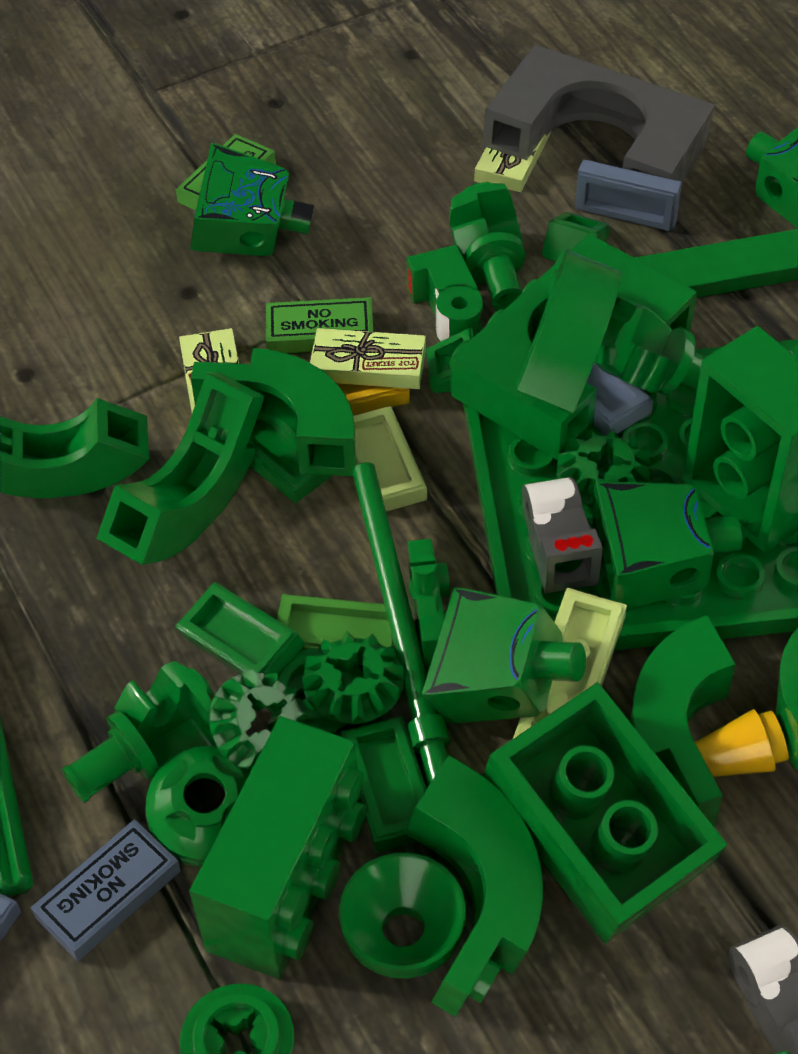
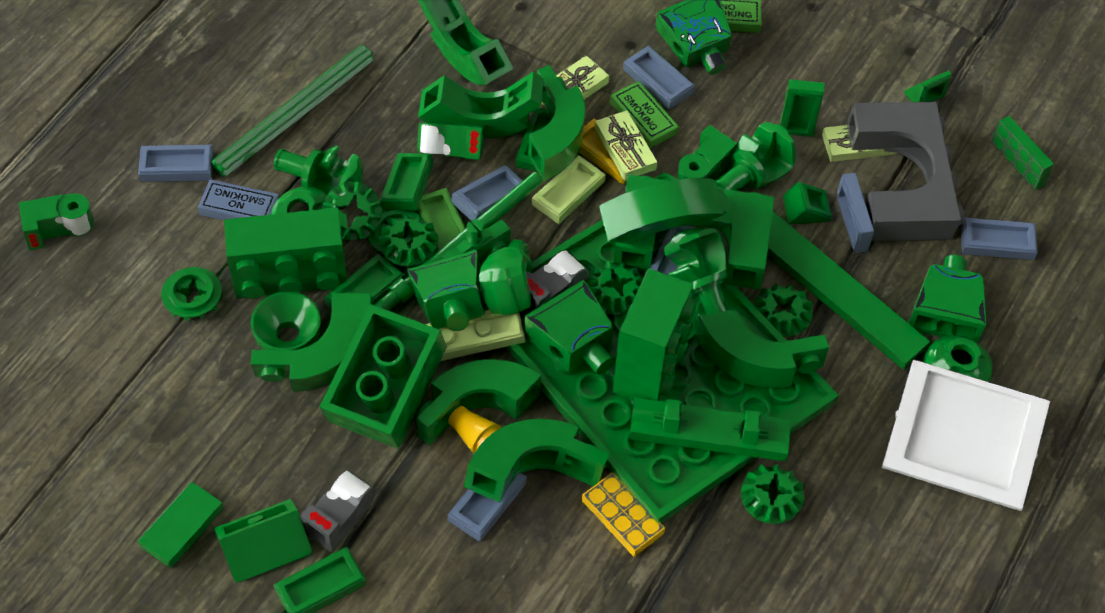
camera: 55 degrees right, 5 degrees up
none -> green leg [417,122,485,160]
none -> sand blue tile [451,165,523,220]
none -> green piece [478,239,533,315]
none -> sand blue tile [623,45,695,110]
none -> green gear [754,282,813,337]
none -> green tile [779,79,825,137]
none -> green slope [904,70,952,102]
none -> sand blue tile [961,218,1038,260]
none -> green tile [991,116,1054,190]

